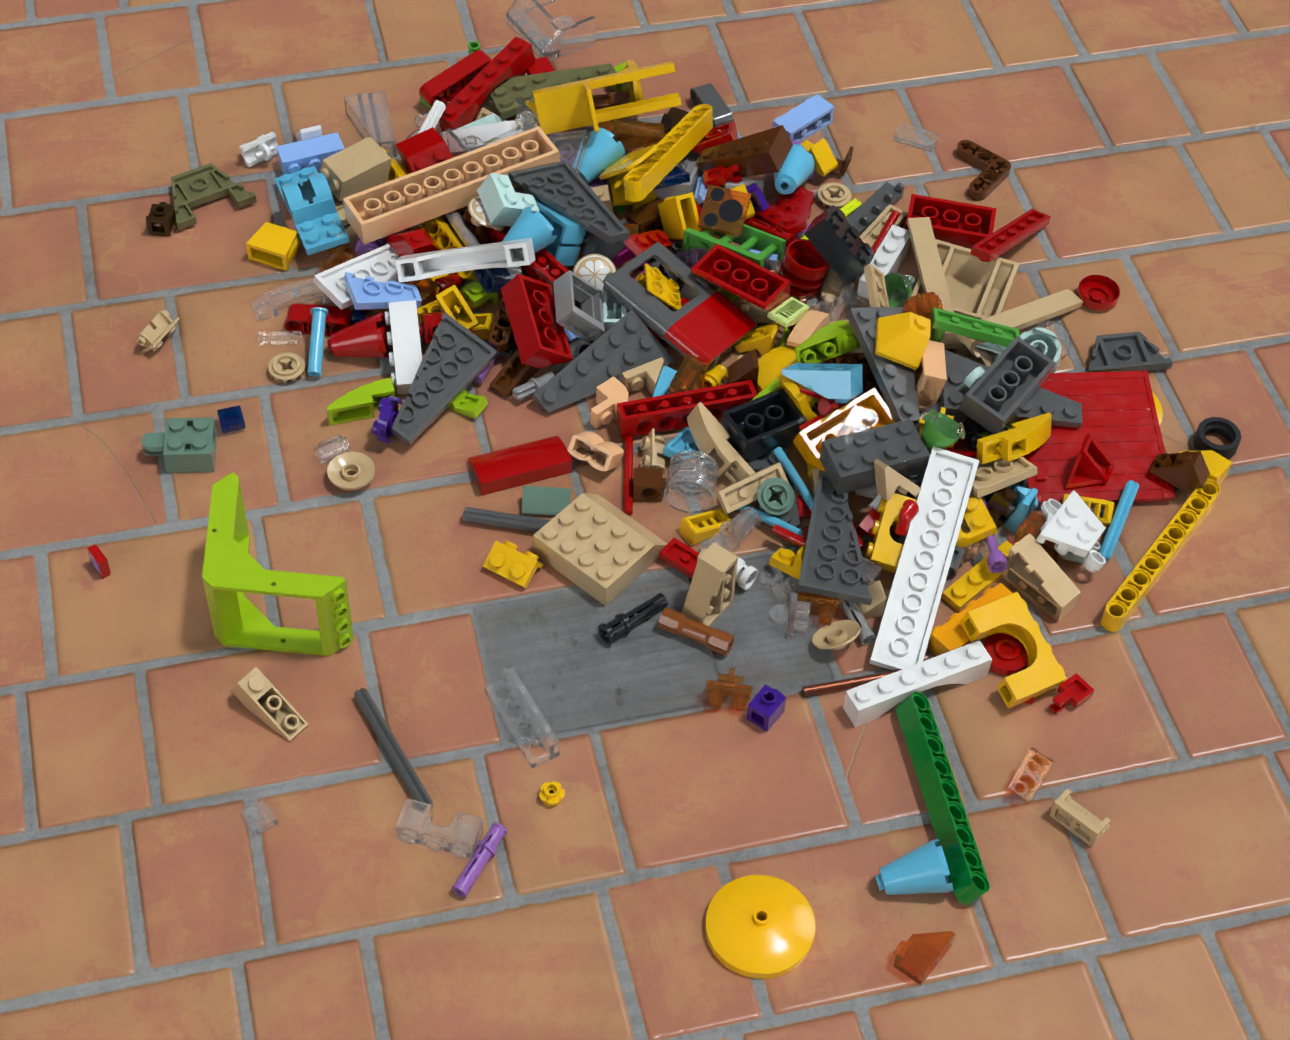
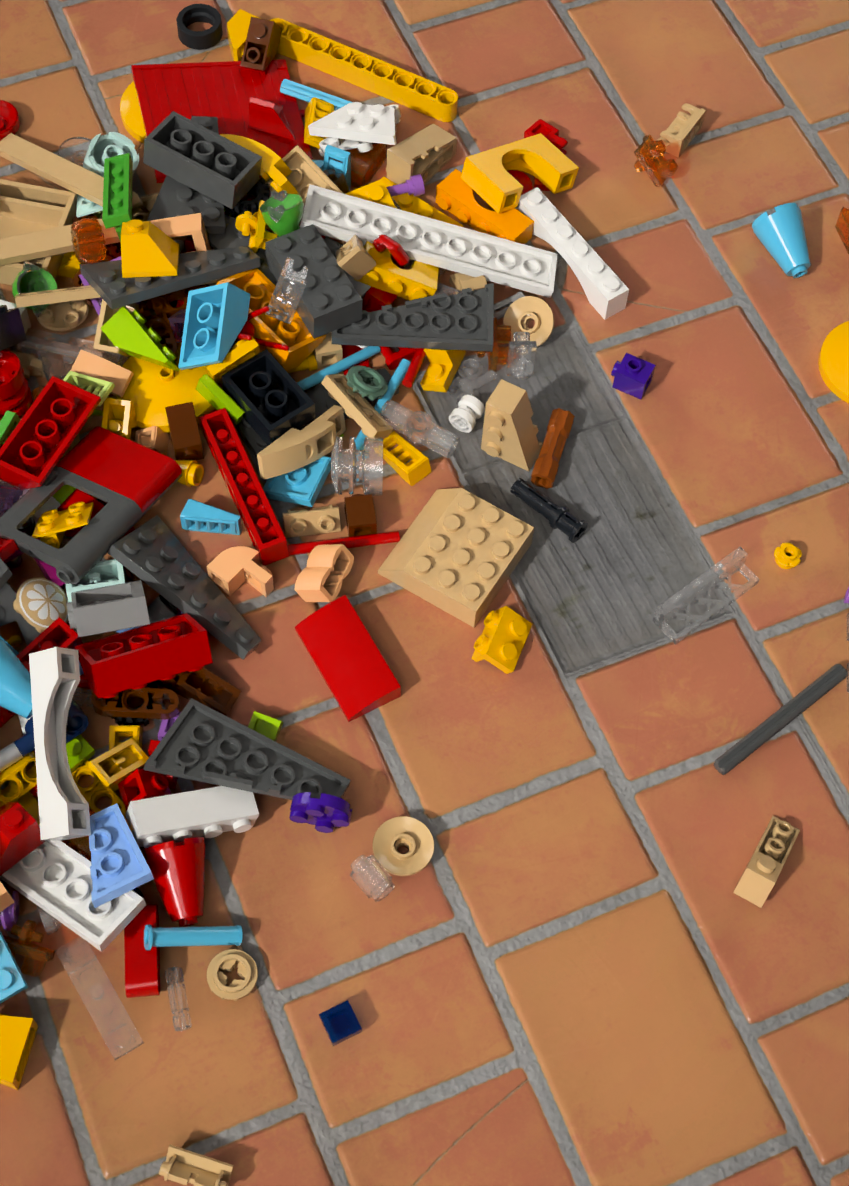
camera: 100 degrees left, 10 degrees up
red tile [87,544,111,579] -> none
sand green brick [141,417,218,473] -> none
lime window [202,472,354,656] -> none
lime slope [327,377,395,426] -> none
dark grey axle [463,507,550,532] -> none
light grey axle [512,372,554,401] -> none
sand green slope [522,486,571,517] -> none
tan slope [621,357,664,396] -> none
red plate [659,538,699,579] -> none
clear orange slope [669,354,706,394] -> none
clear orange hips [706,667,753,711] -> none
copper bar [802,670,899,697] -> none
green beam [896,691,990,906] -> none
light aqua tile [964,366,986,389] -> none
dark grey wing [1087,332,1173,372] -> none

